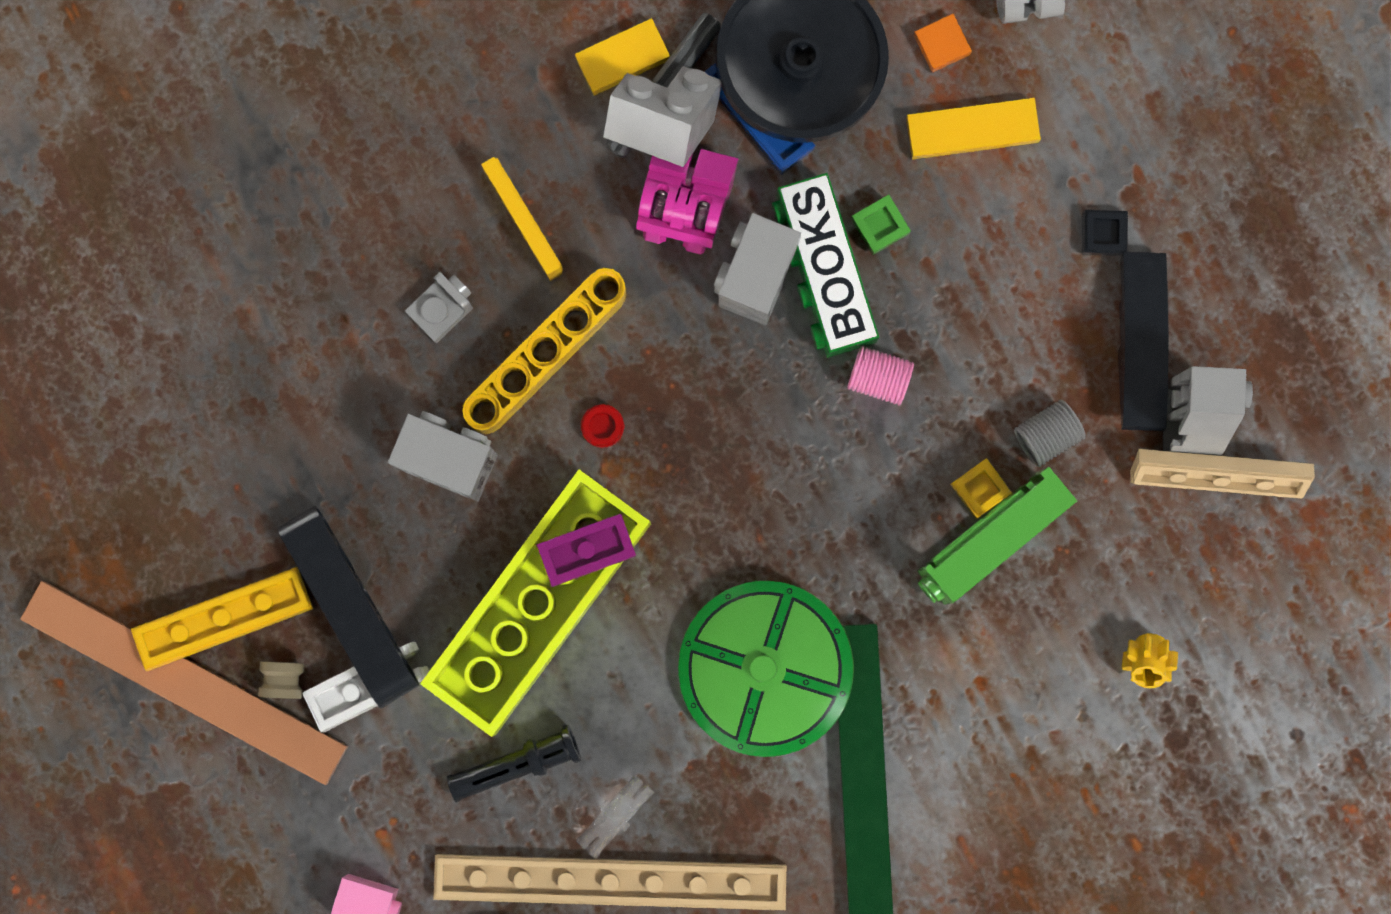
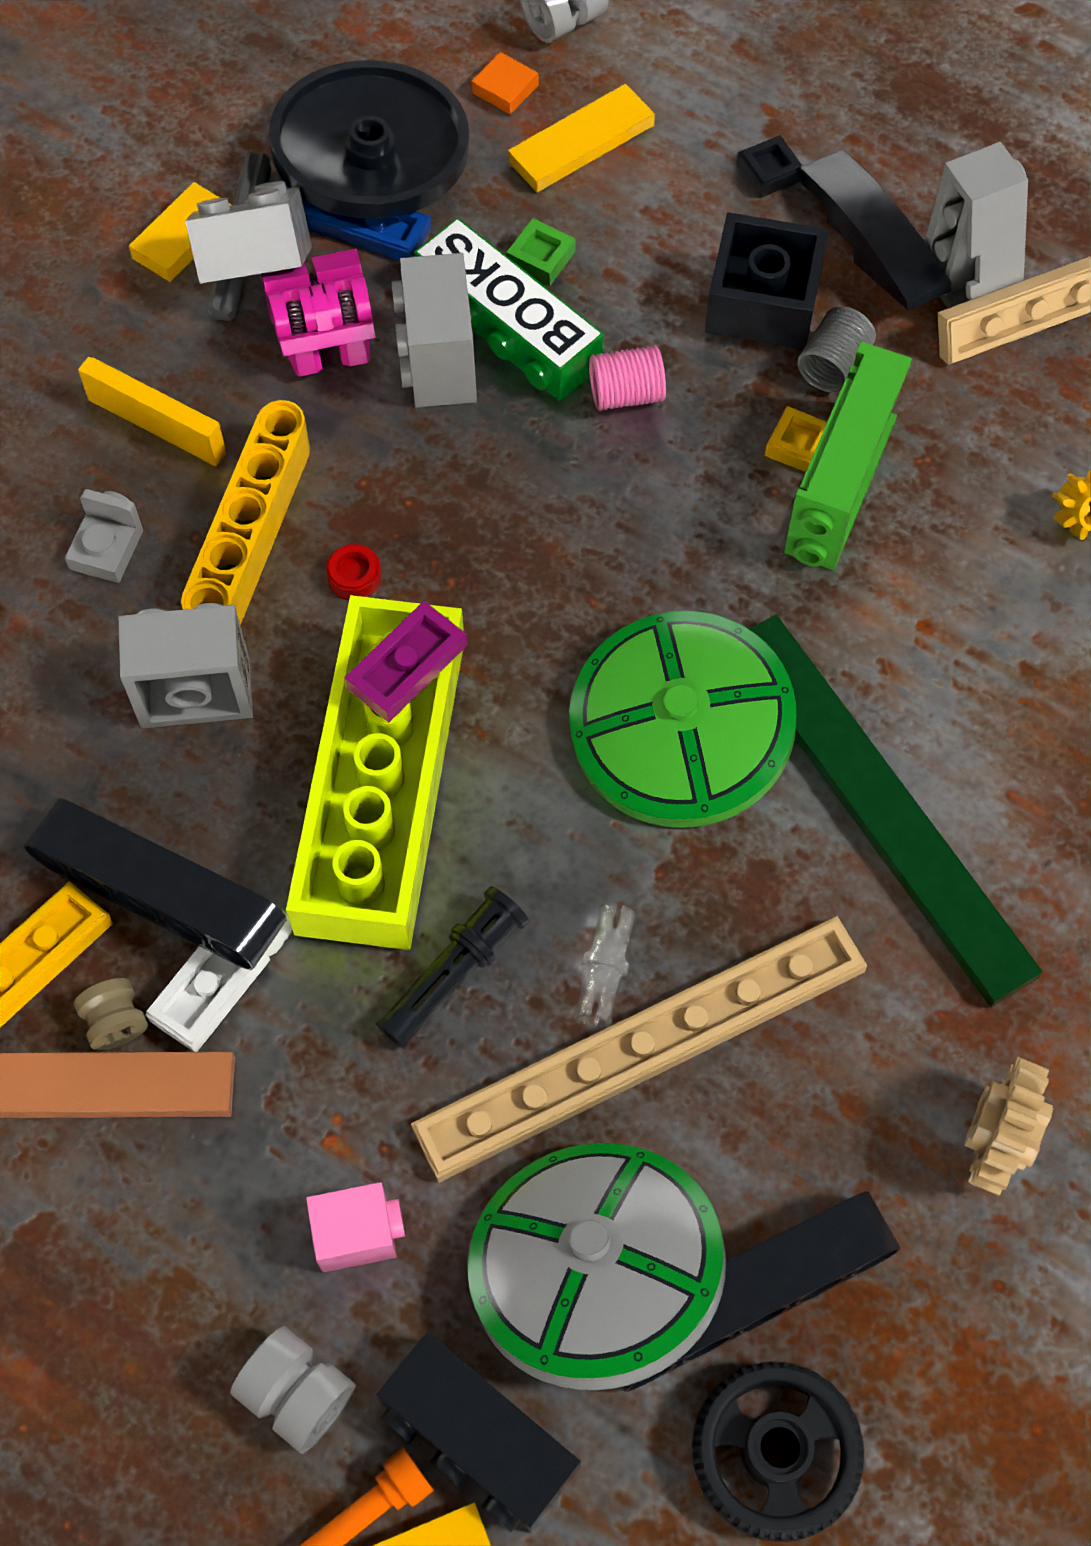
camera: 30 degrees left, 20 degrees down
none -> black brick [705,212,829,349]

